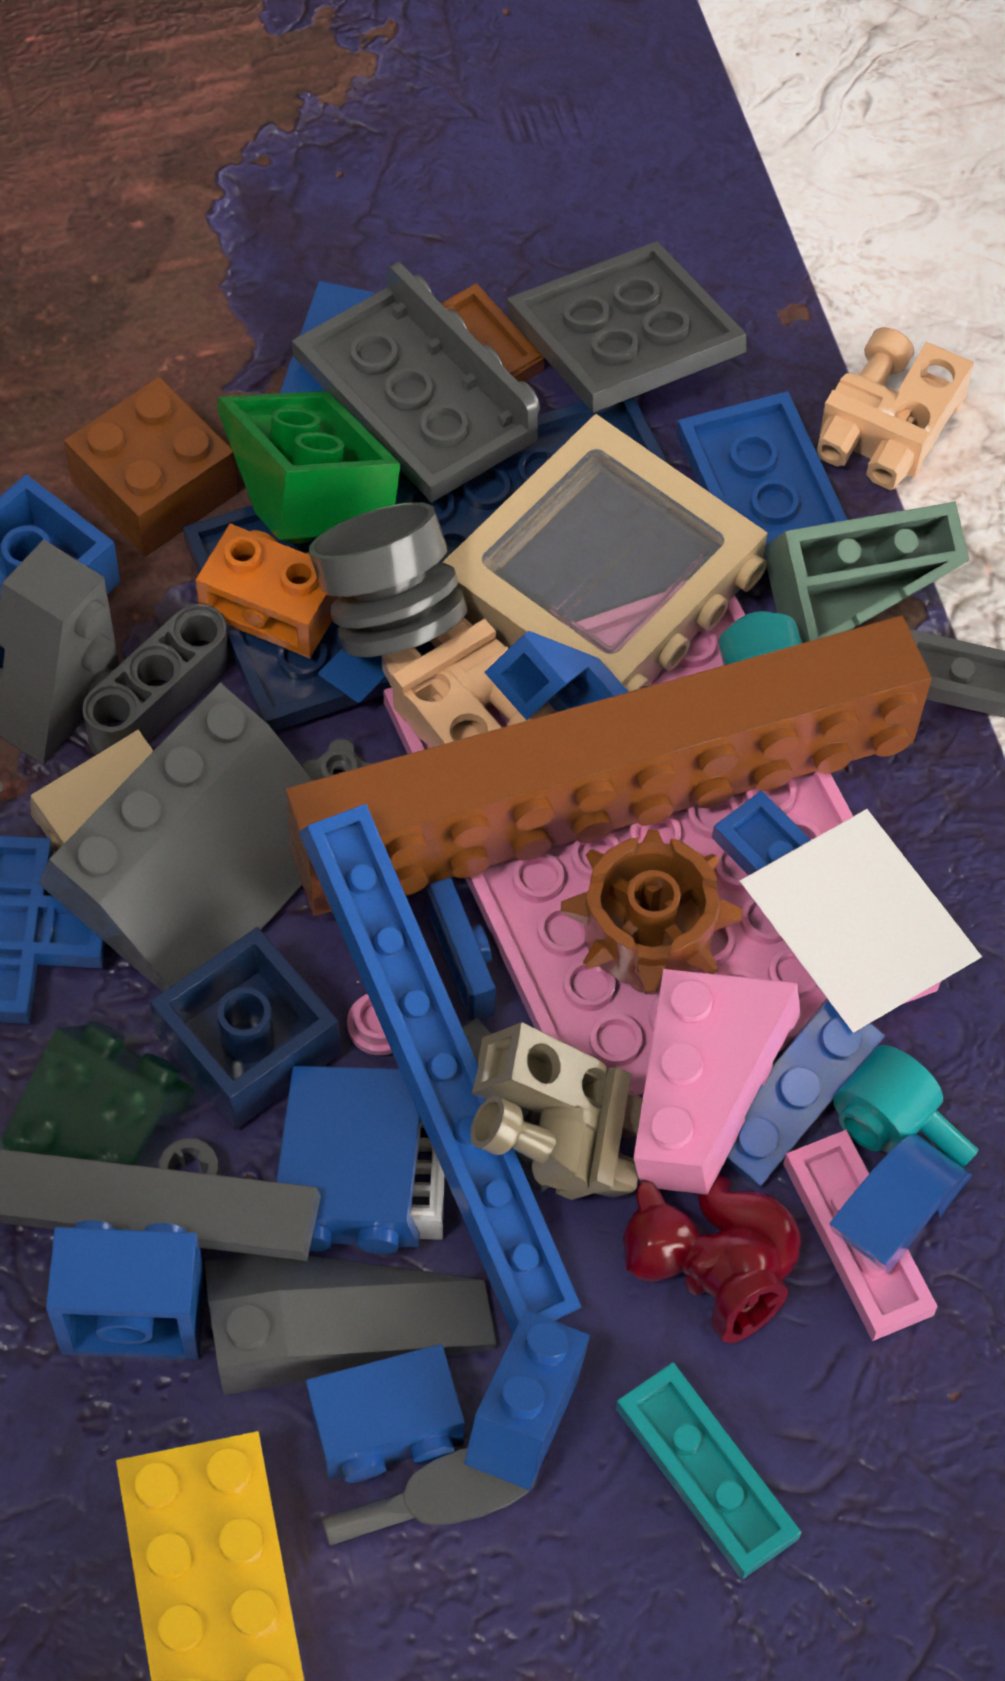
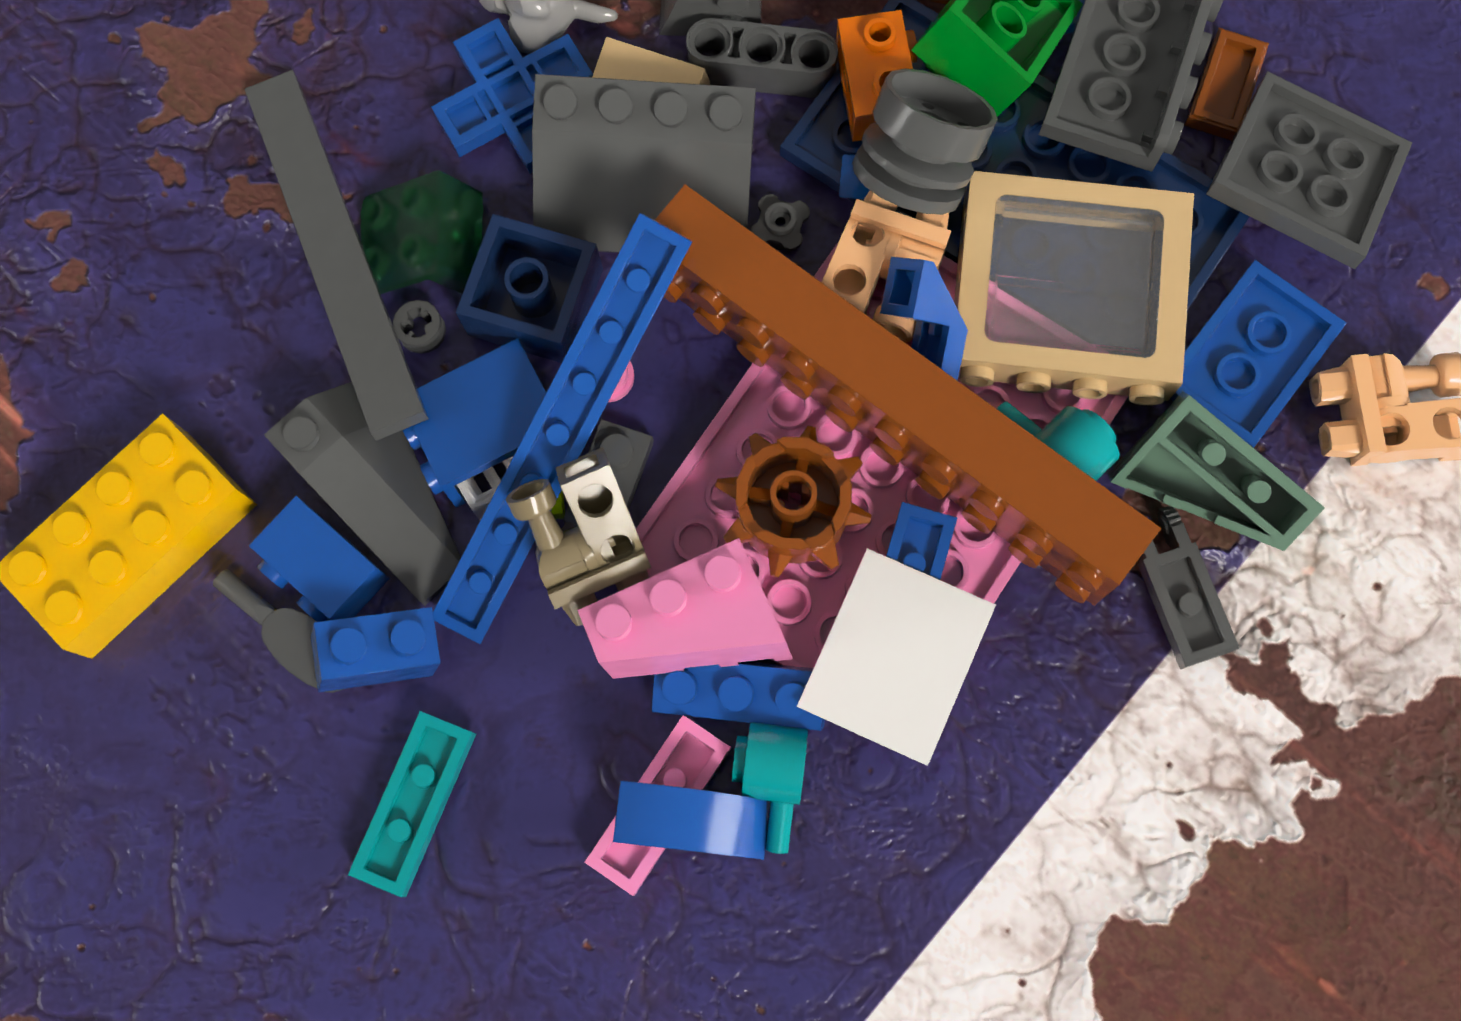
camera: 65 degrees right, 15 degrees up
blue brick [46,1220,206,1360] -> none
blue plate [428,878,496,1021] -> none
dark red animal [622,1175,801,1344] -> none

